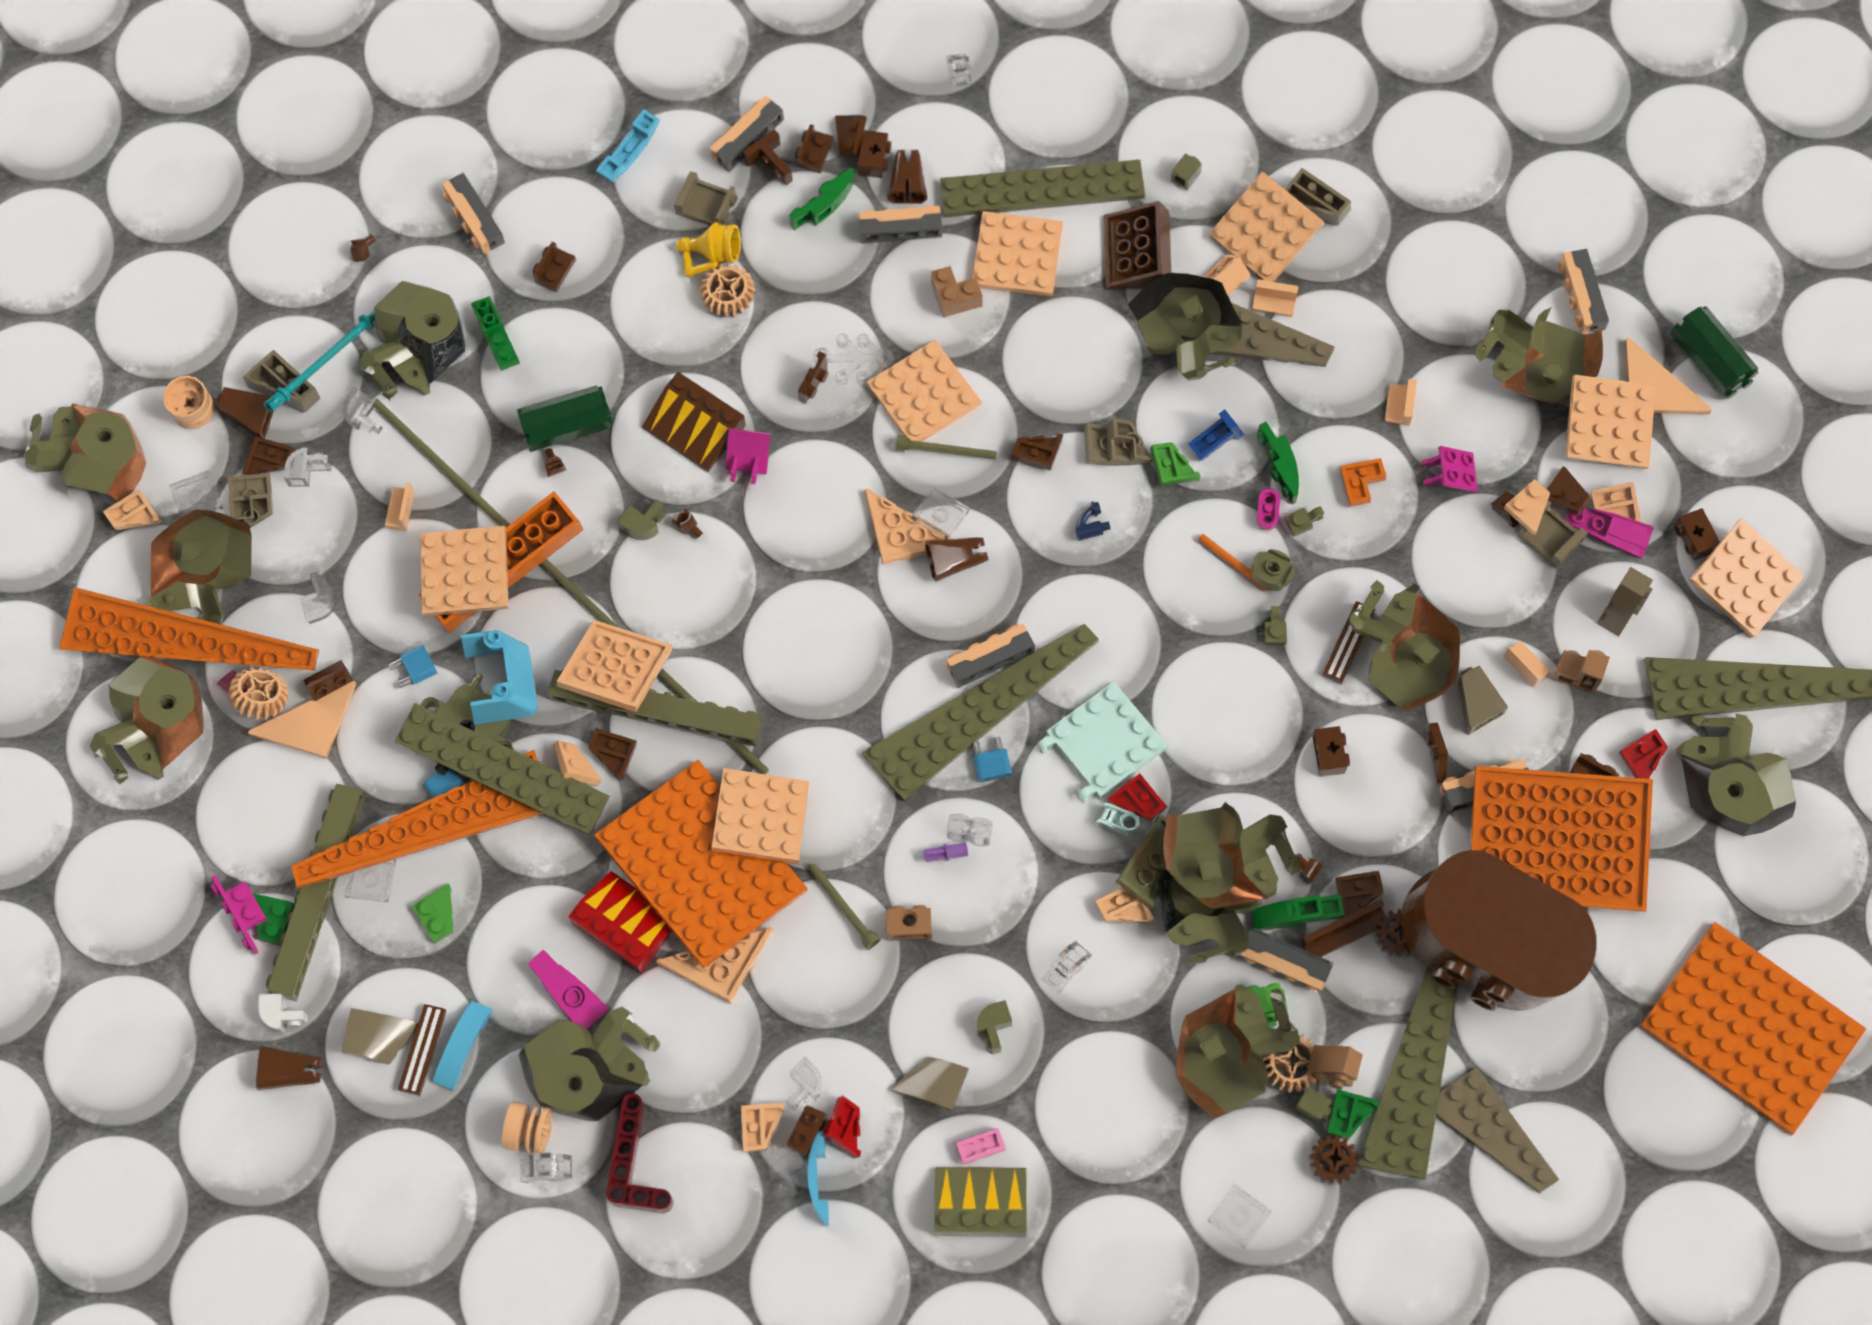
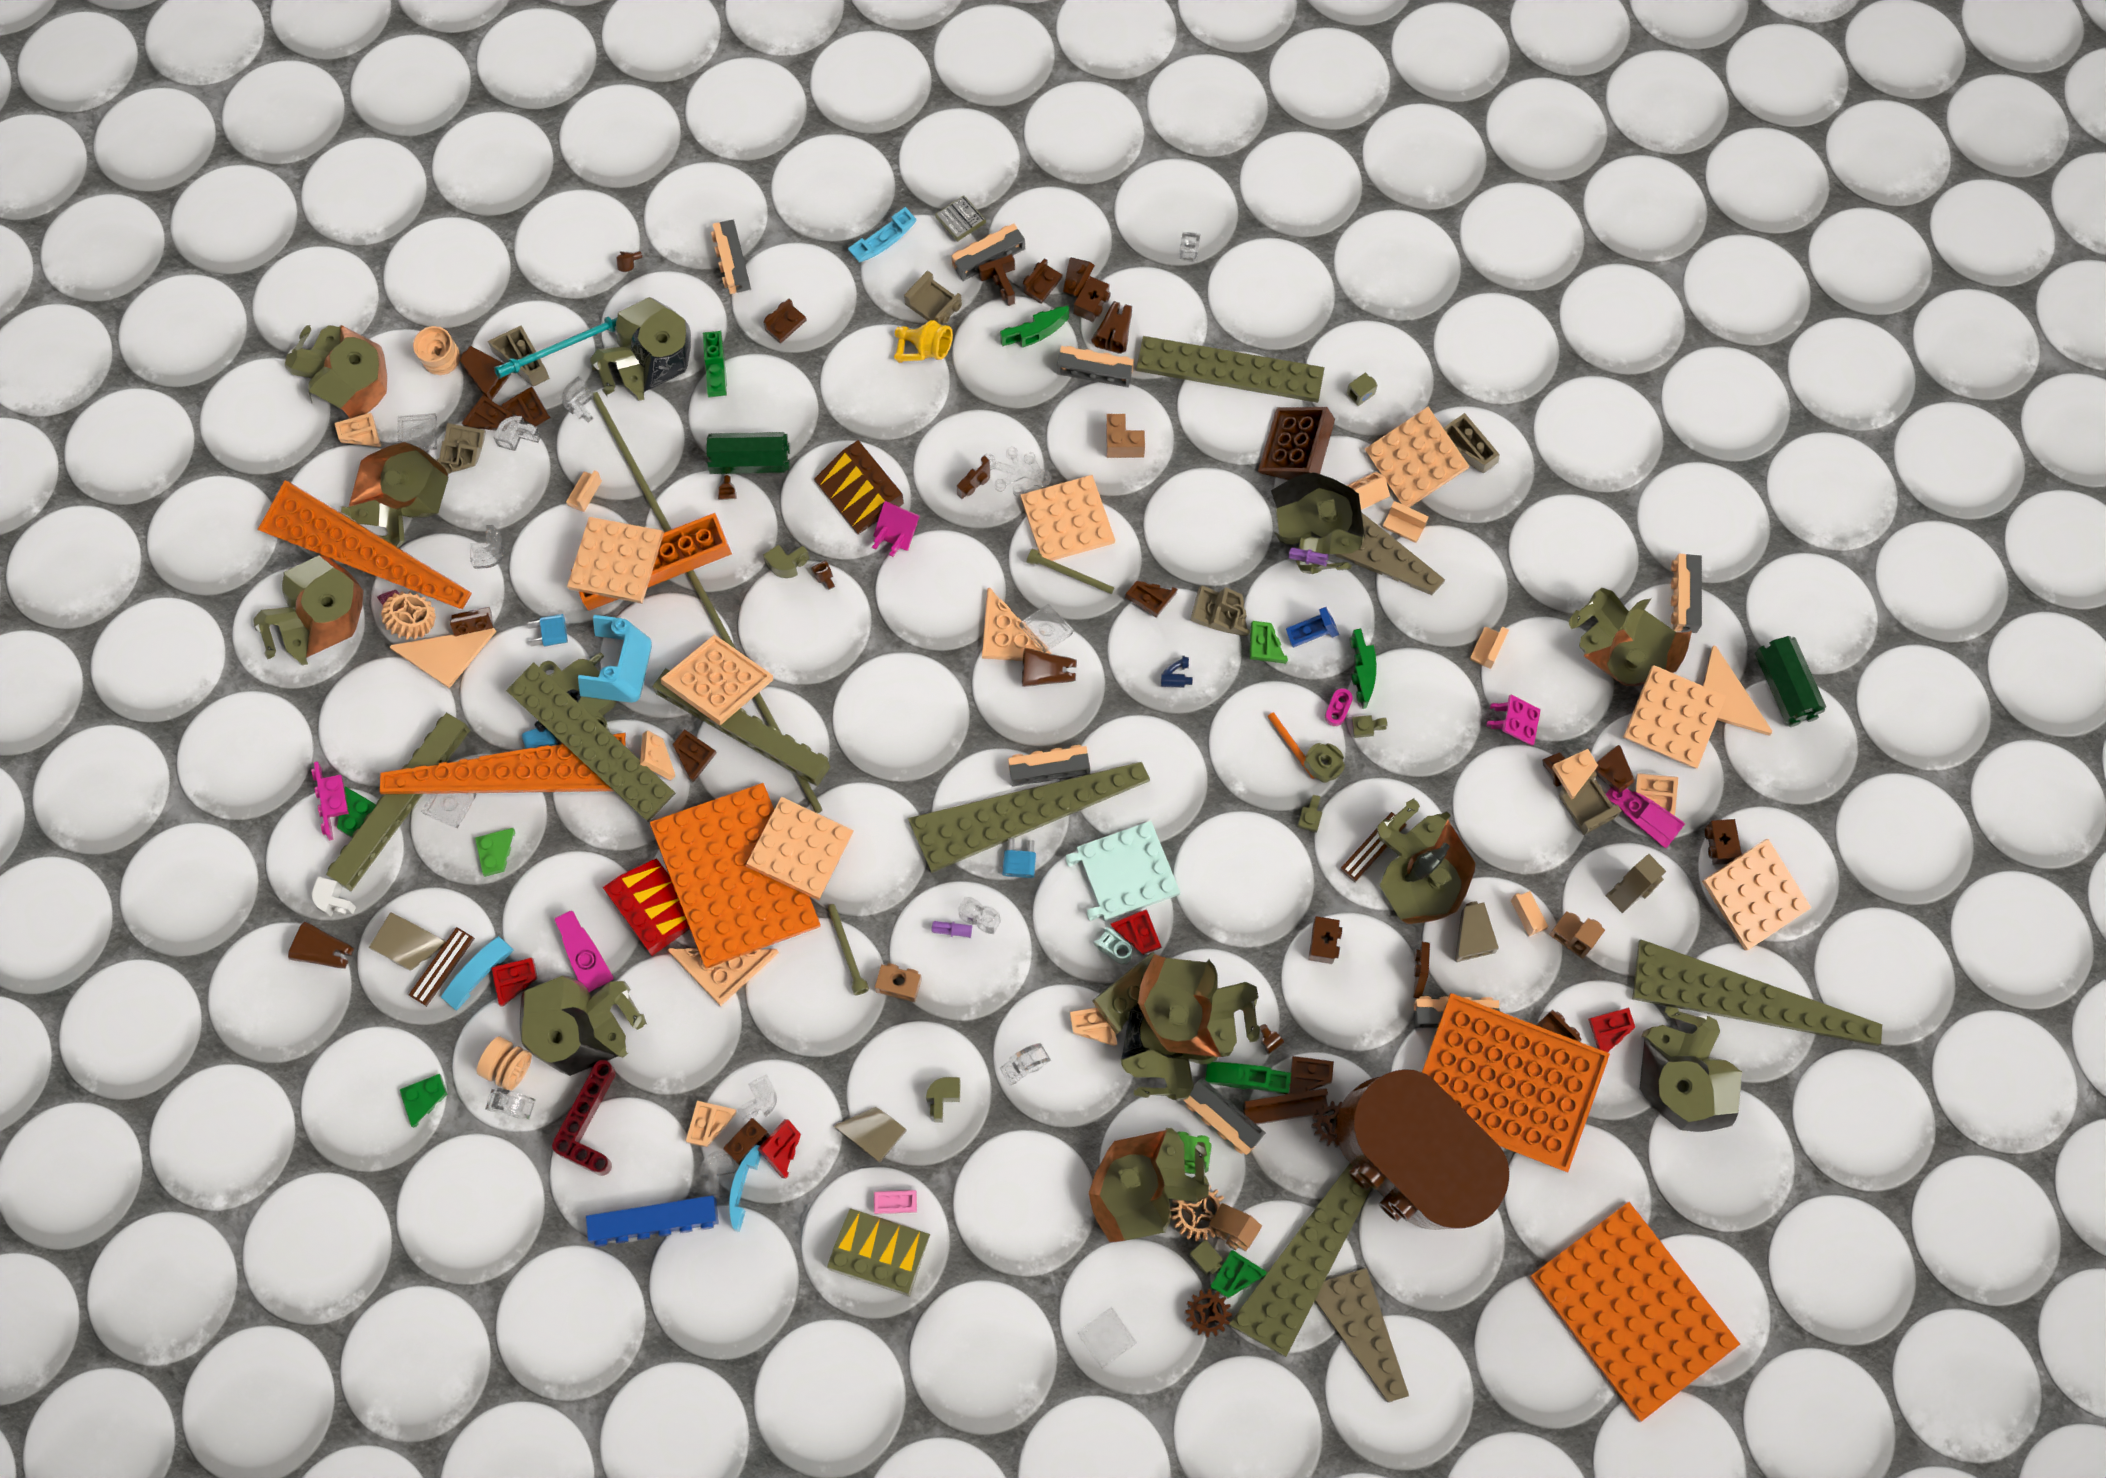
camera: 15 degrees right, 0 degrees up
light nougat gear [700,263,755,317] -> none
light nougat plate [972,211,1063,297] -> none
orange plate [1340,458,1386,507] -> none
none -> green wing [399,1074,447,1128]
none -> red wing [492,958,538,1007]
none -> reddish brown wing [502,386,551,427]
none -> blue brick [586,1196,719,1247]
none -> tile [935,195,986,242]
none -> medium lavender axle [1289,548,1328,566]
none -> pearl dark grey piece [1405,843,1450,882]

